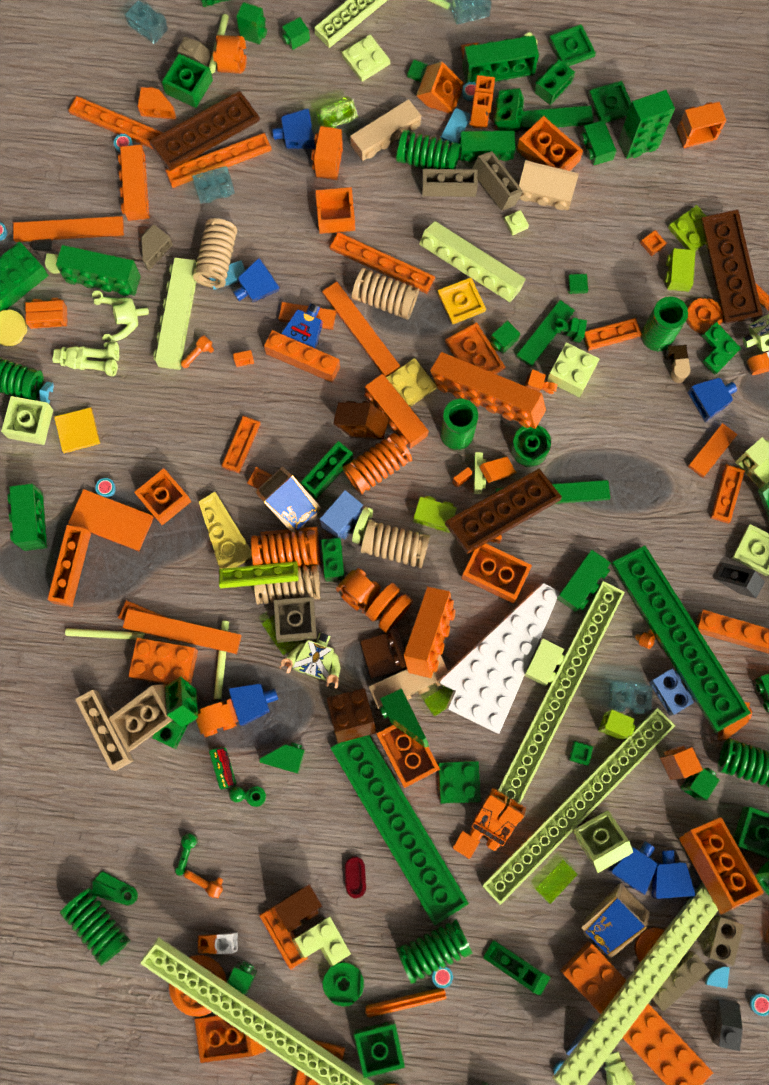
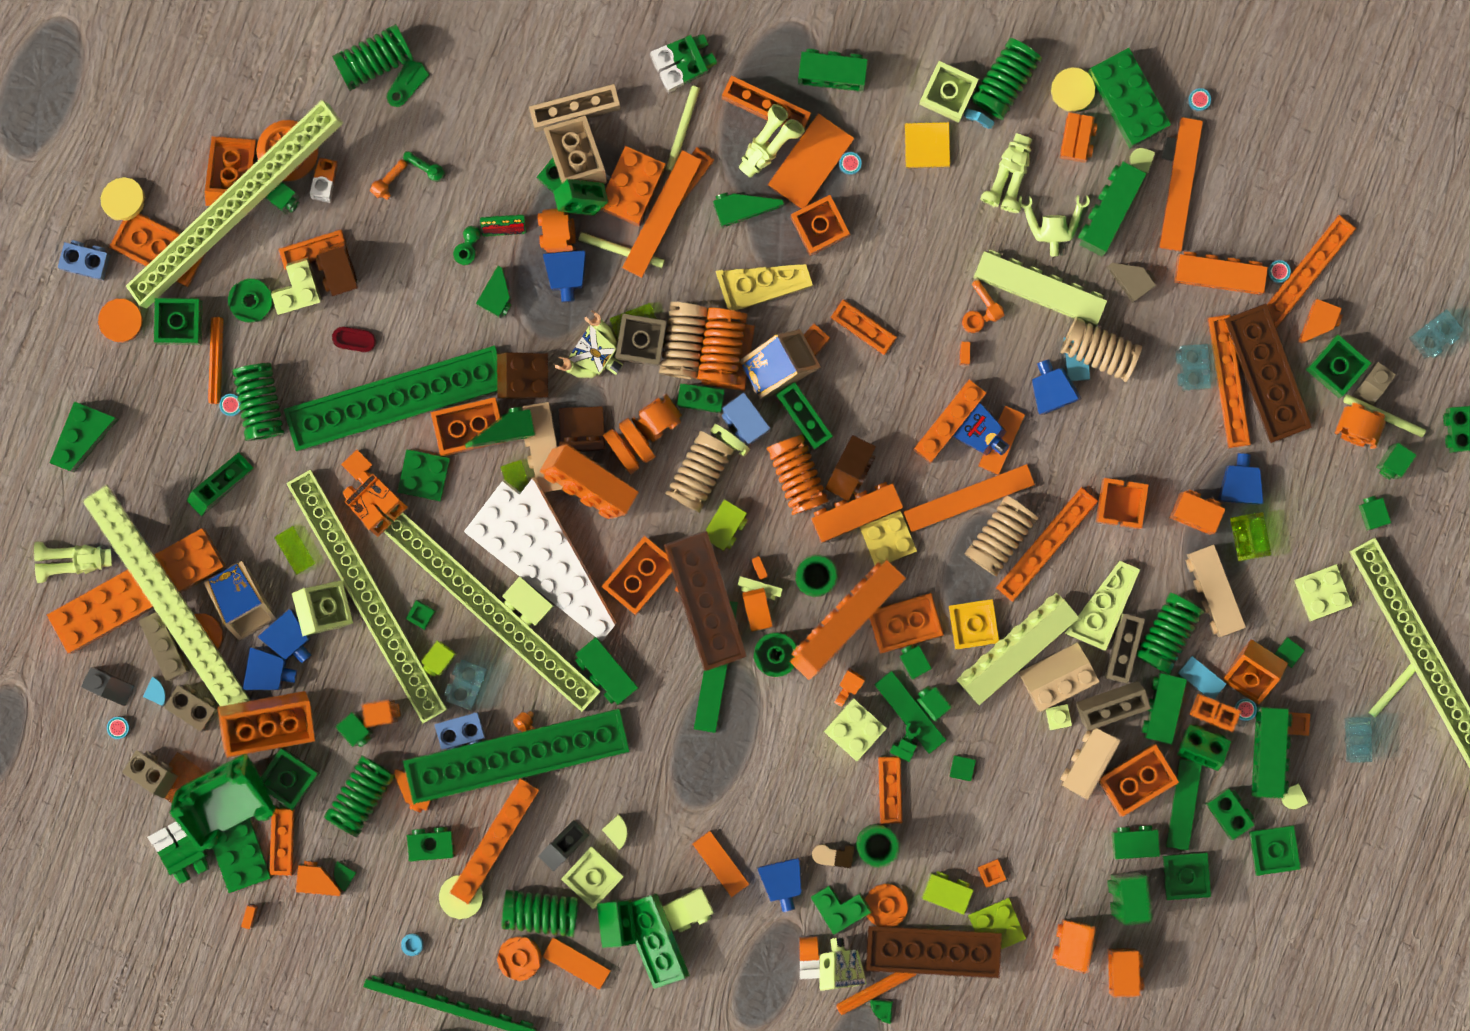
camera: 105 degrees right, 10 degrees up
lime tile [219,561,299,588] -> none
orange tile [710,465,745,524] -> none
none -> yellowish green brick [602,815,628,850]
none -> green hips [650,34,717,93]
none -> green slope [713,192,784,228]
none -> yellowish green piece [739,104,805,178]
none -> green brick [917,686,951,721]
none -> orange tile [962,311,984,333]
none -> tan slope [1018,643,1099,712]
none -> orange slope [1052,919,1095,973]
none -> yellowish green wing [1064,561,1140,651]

